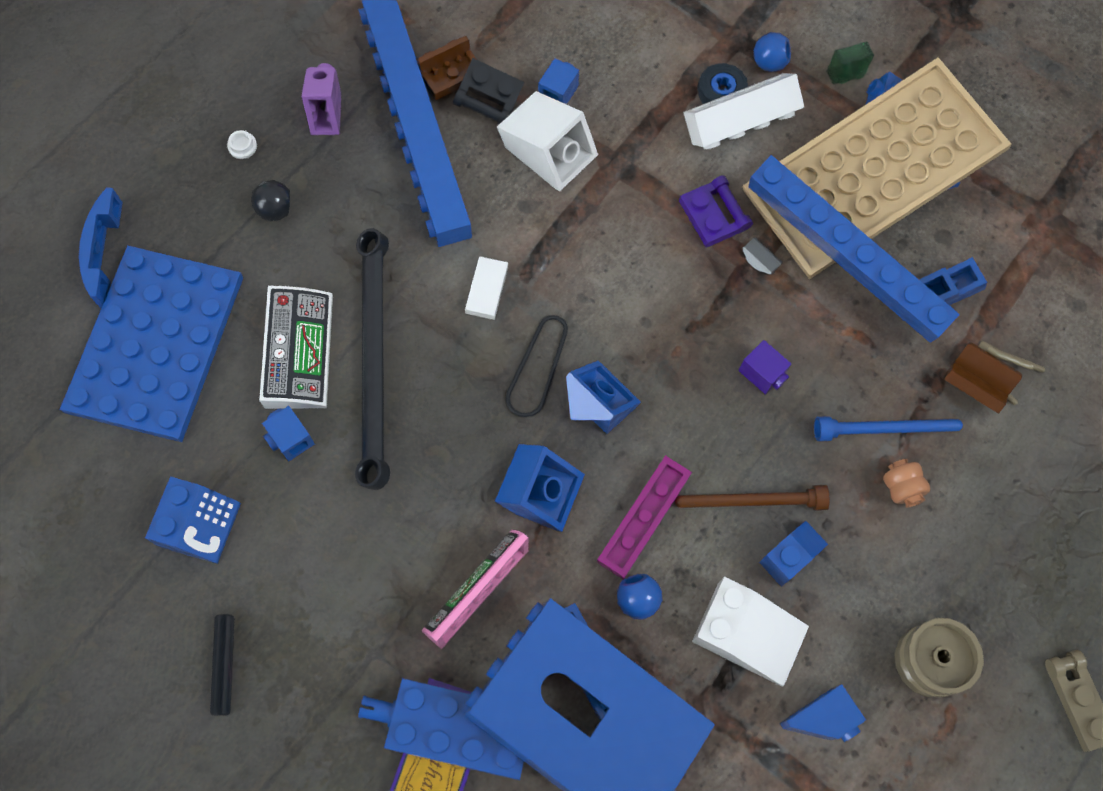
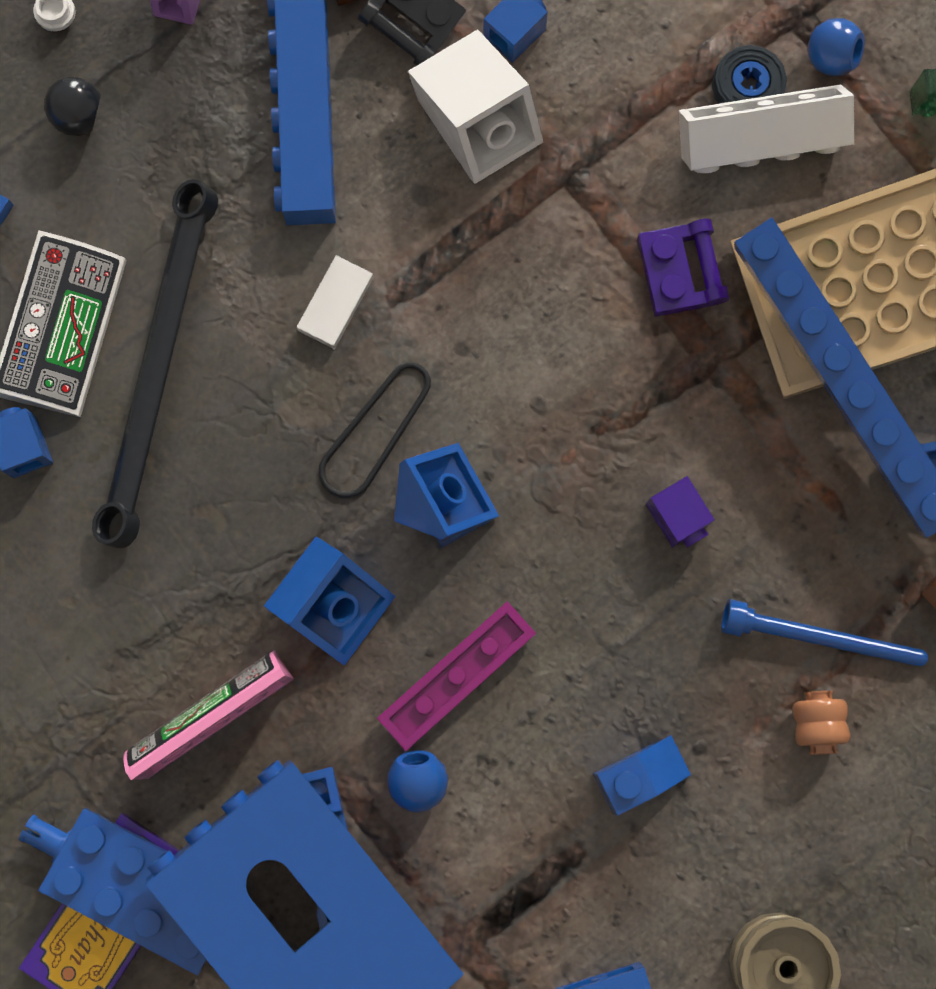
camera: 15 degrees right, 10 degrees up
reddish brown piece [674,485,830,511] -> none
white slope [692,576,809,687] -> none
dark grey piece [742,238,783,274] -> none

